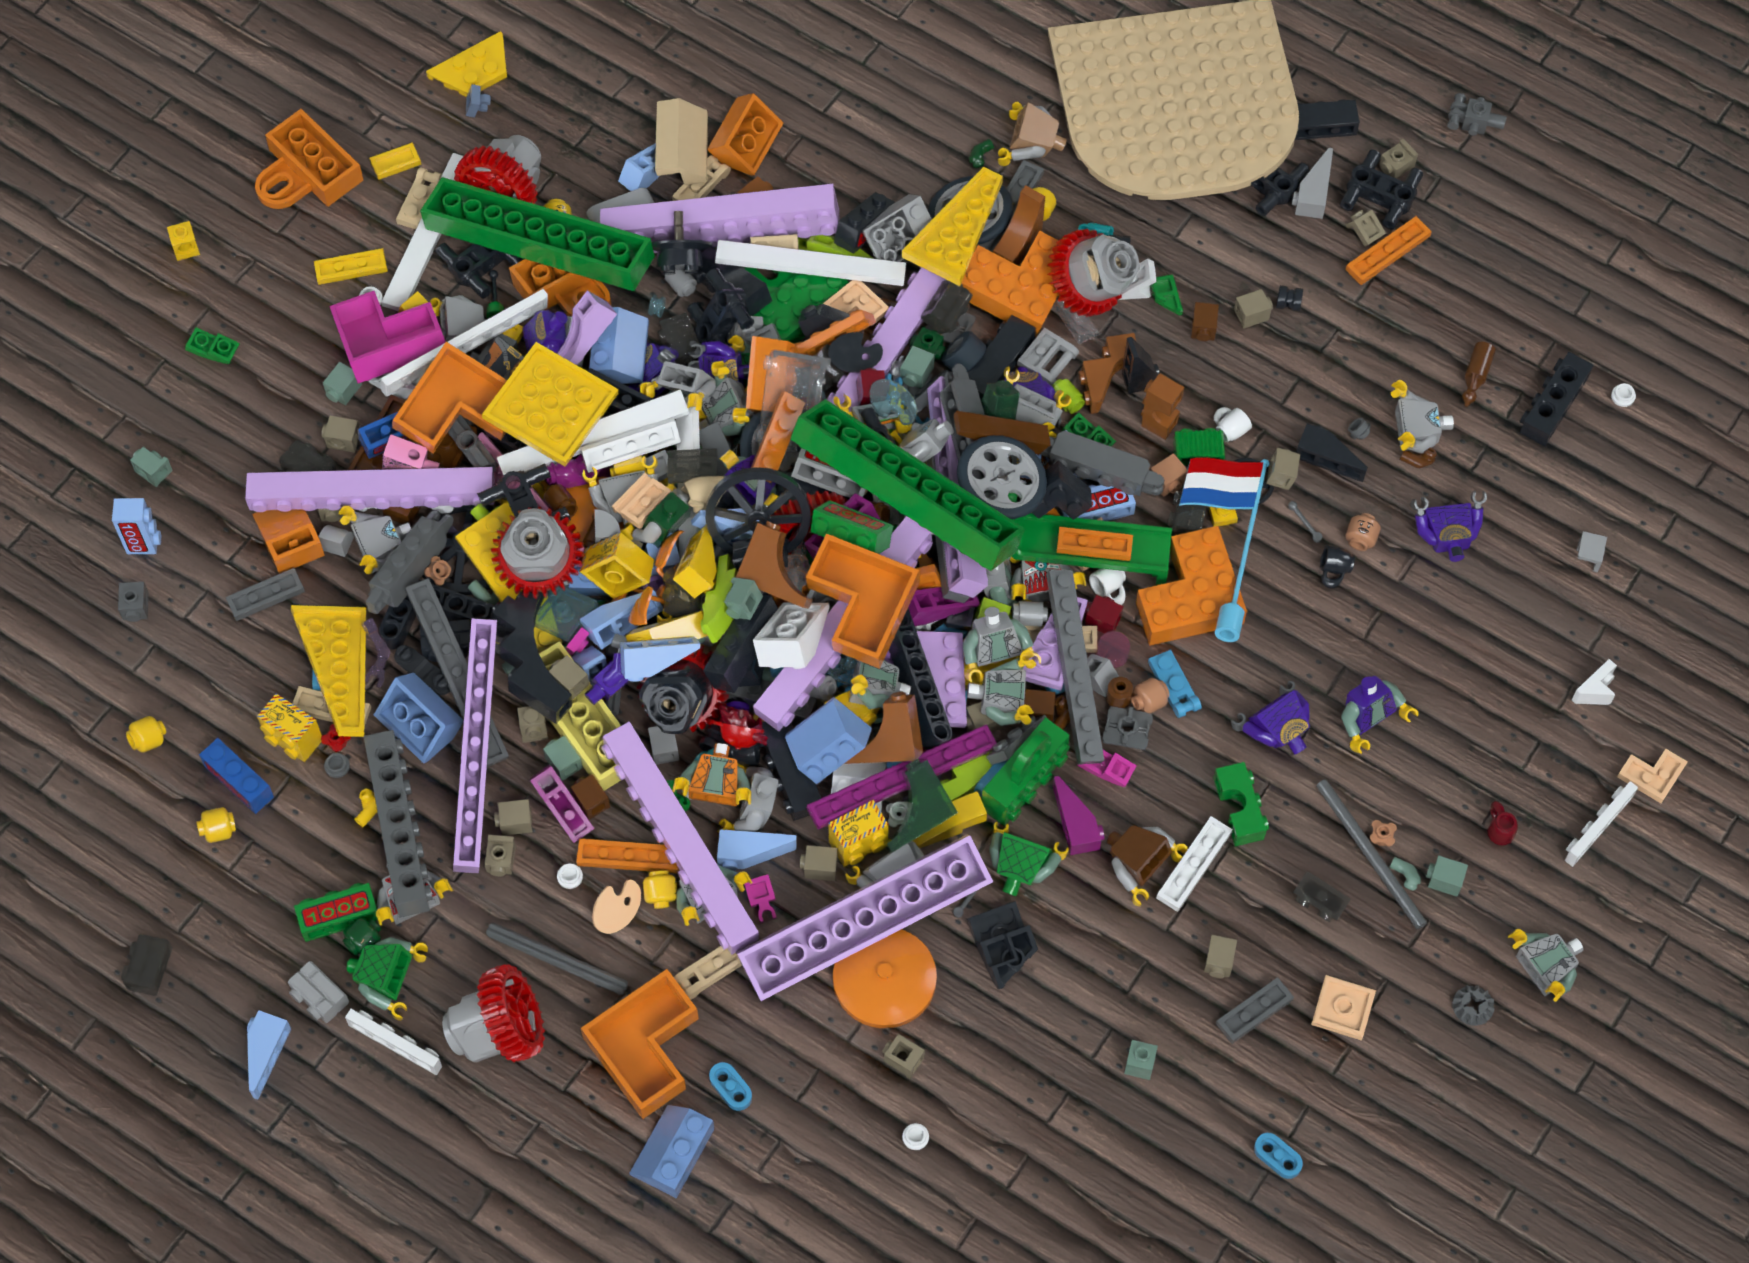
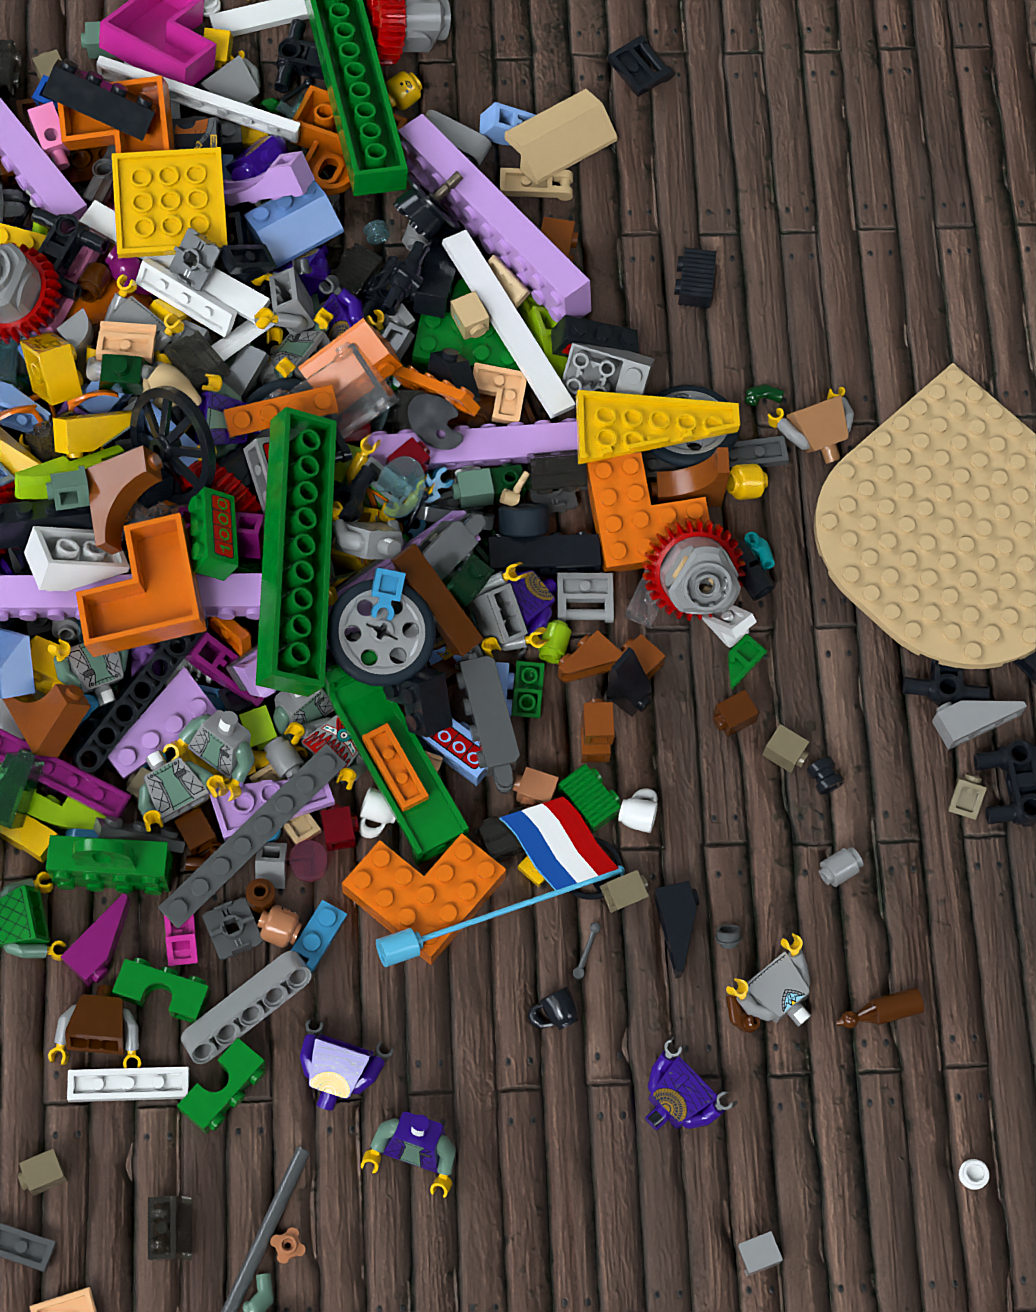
camera: 50 degrees right, 5 degrees up
orange slope [707,93,784,176] -> none
orange plate [1345,216,1432,285] -> none
nougat head [1345,513,1381,551] -> none
black brick [1520,352,1594,446] -> none
none -> black brick [42,59,158,141]
none -> green arch [112,958,211,1024]
none -> piece [169,228,222,291]
none -> light grey beam [181,951,312,1064]
none -> black slope [220,244,277,284]
none -> clear light blue piece [276,93,304,120]
none -> dark azure plate [370,567,406,621]
none -> tan brick [451,291,489,340]
none -> tan hand [500,471,530,506]
none -> black plate [608,35,675,97]
none -> black brick [674,247,717,309]
none -> light grey brick [819,847,863,887]

